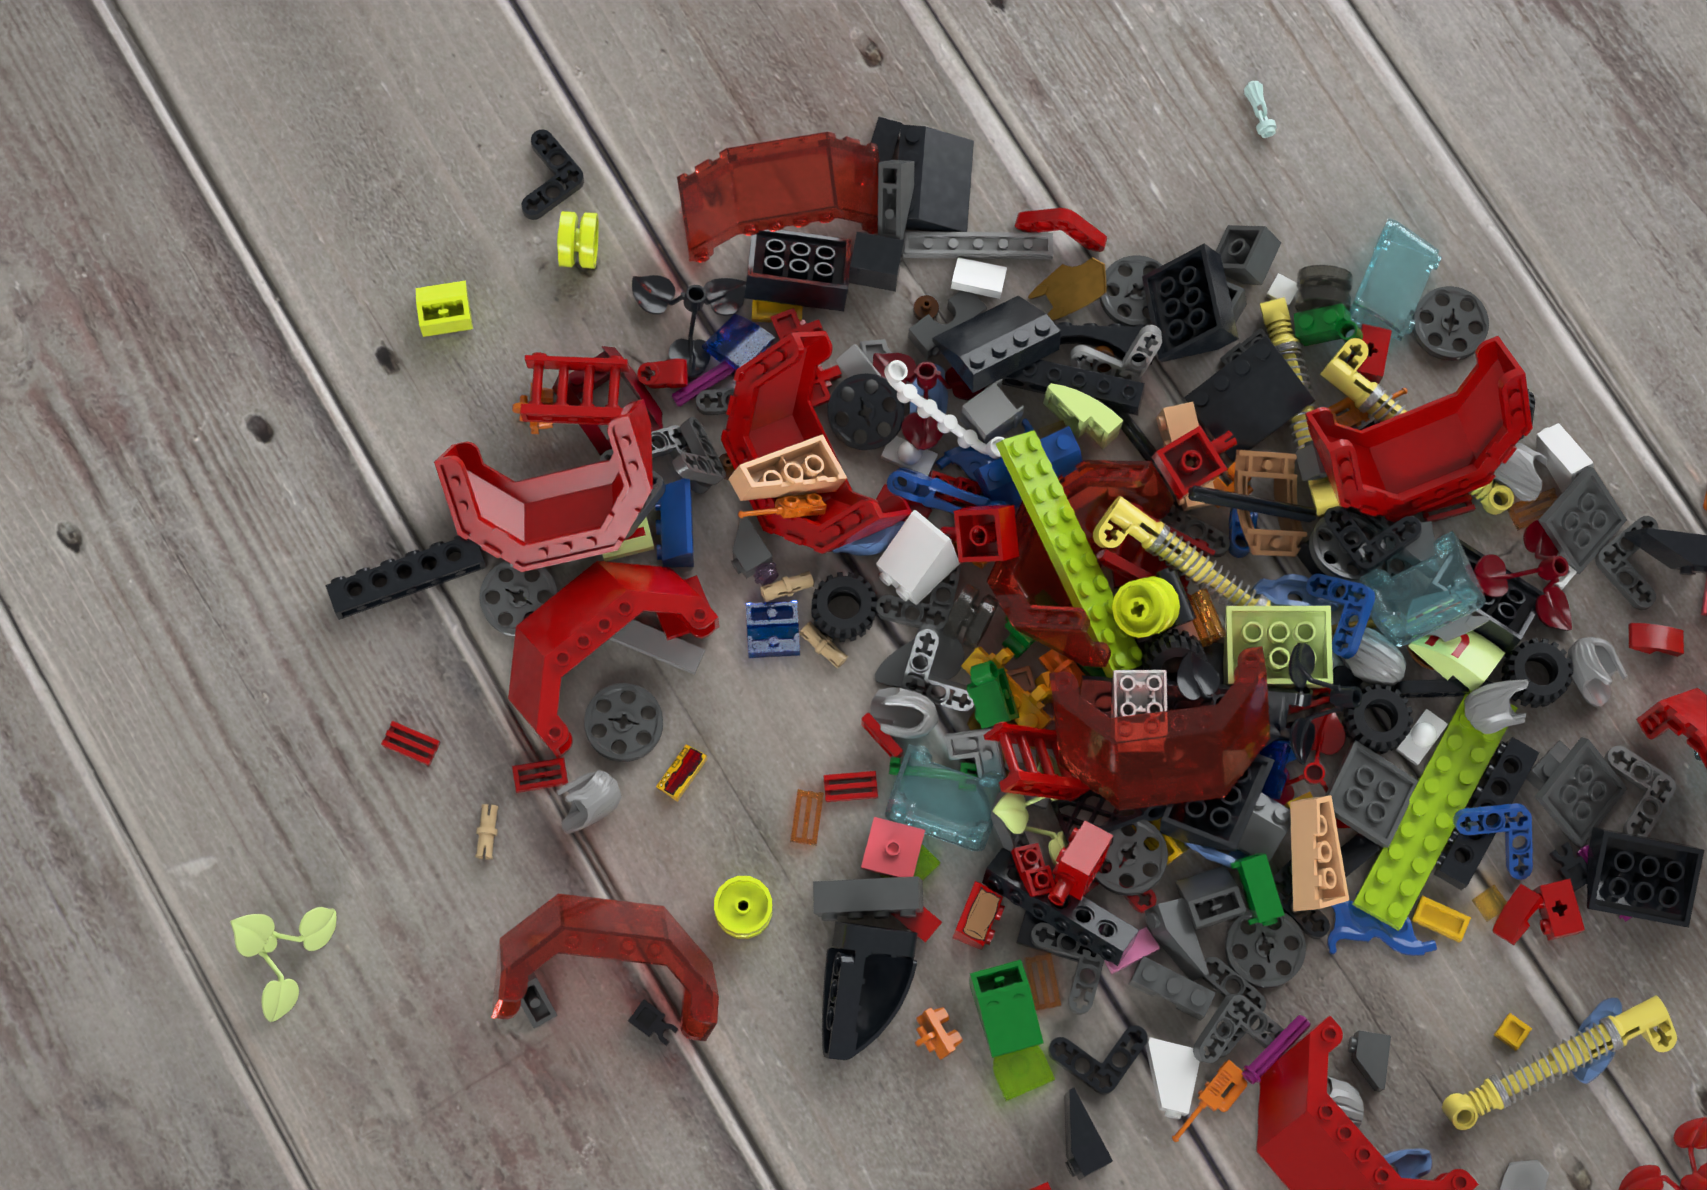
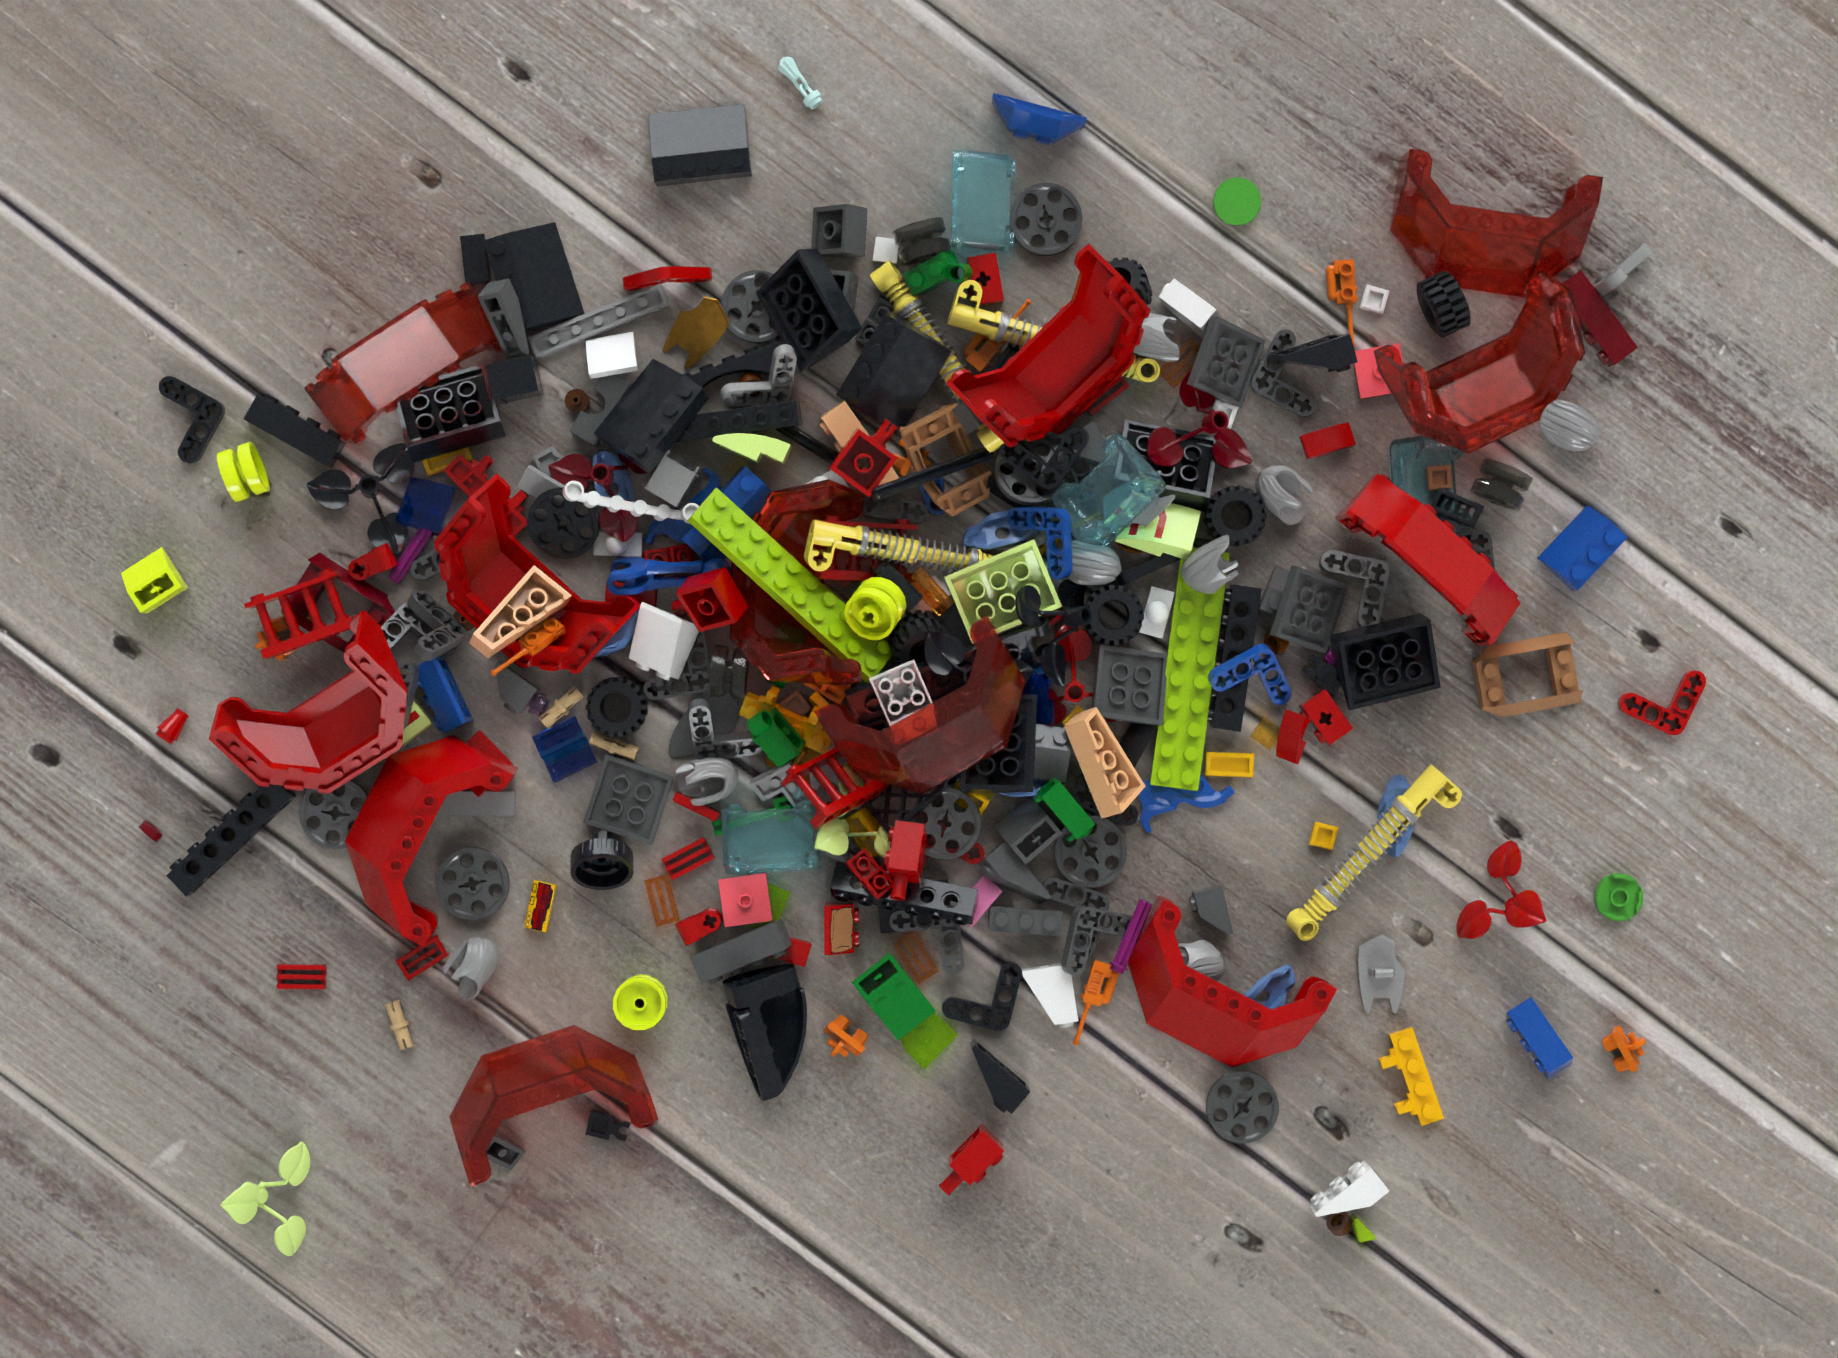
camera: 15 degrees left, 15 degrees up
none -> dark red tile [139,820,163,842]
none -> red cone [155,708,189,745]
none -> black brick [243,393,346,468]
none -> black piece [570,831,634,890]
none -> dark grey plate [583,754,675,845]
none -> slope [649,104,752,187]
none -> red piece [675,908,723,946]
none -> yellow slope [844,806,880,858]
none -> blue wedge [992,93,1087,145]
none -> bright green tile [1213,177,1261,226]
none -> reddish brown tile [1264,631,1289,655]

